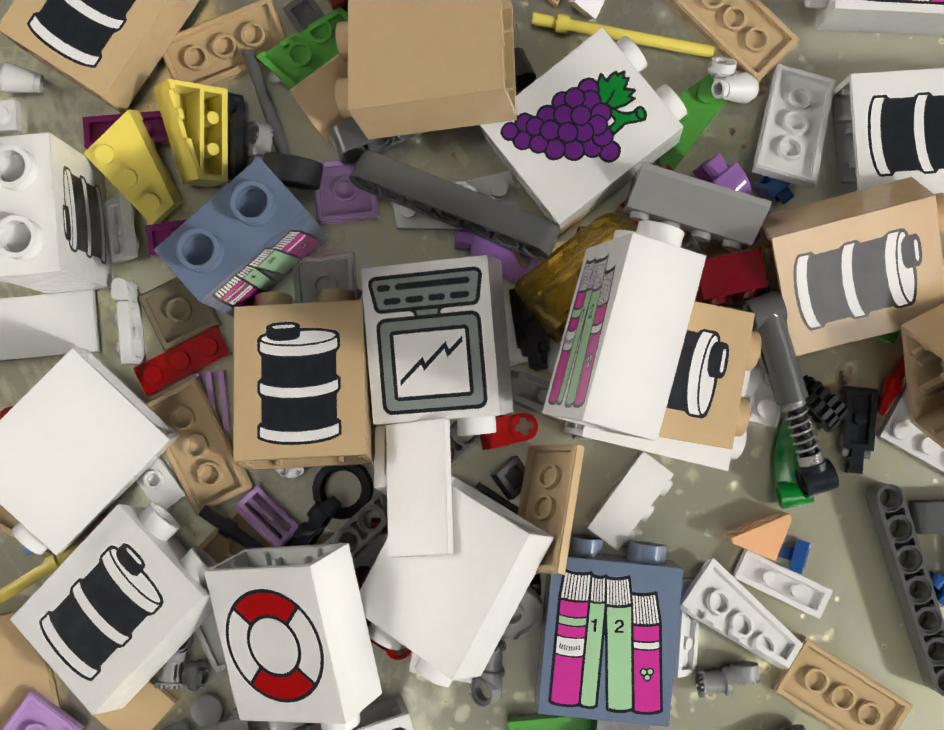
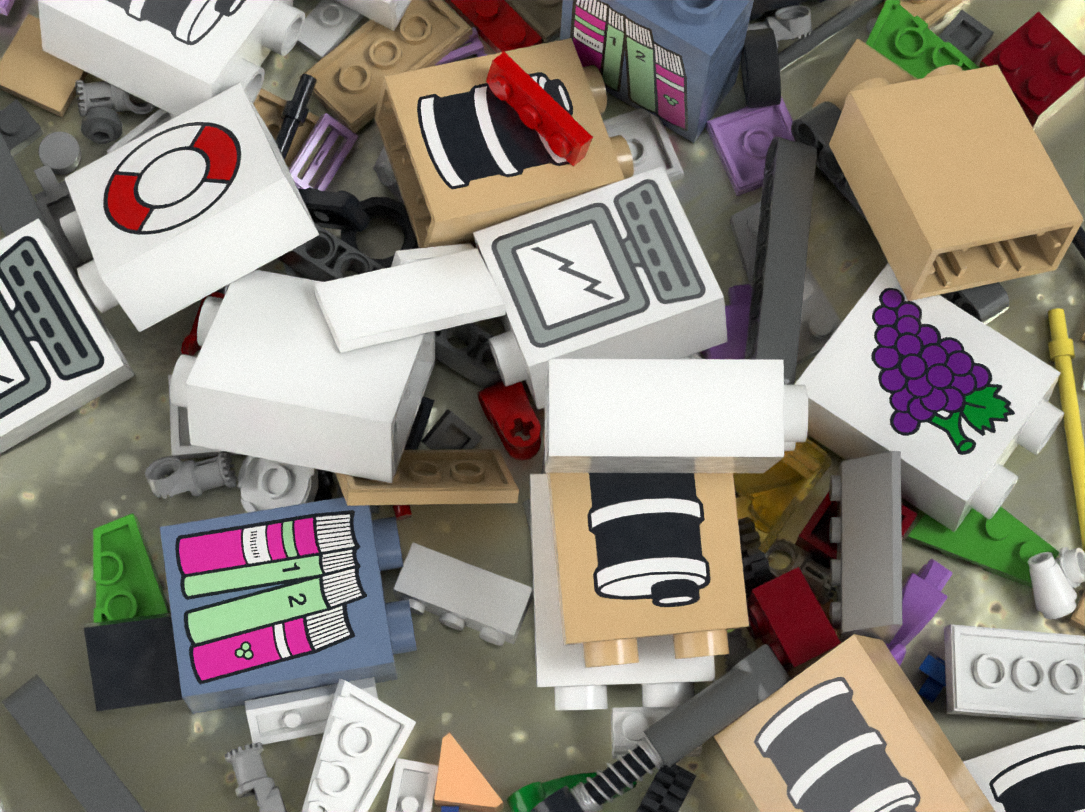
camera: 70 degrees right, 15 degrees down
none -> red plate [486,51,593,167]

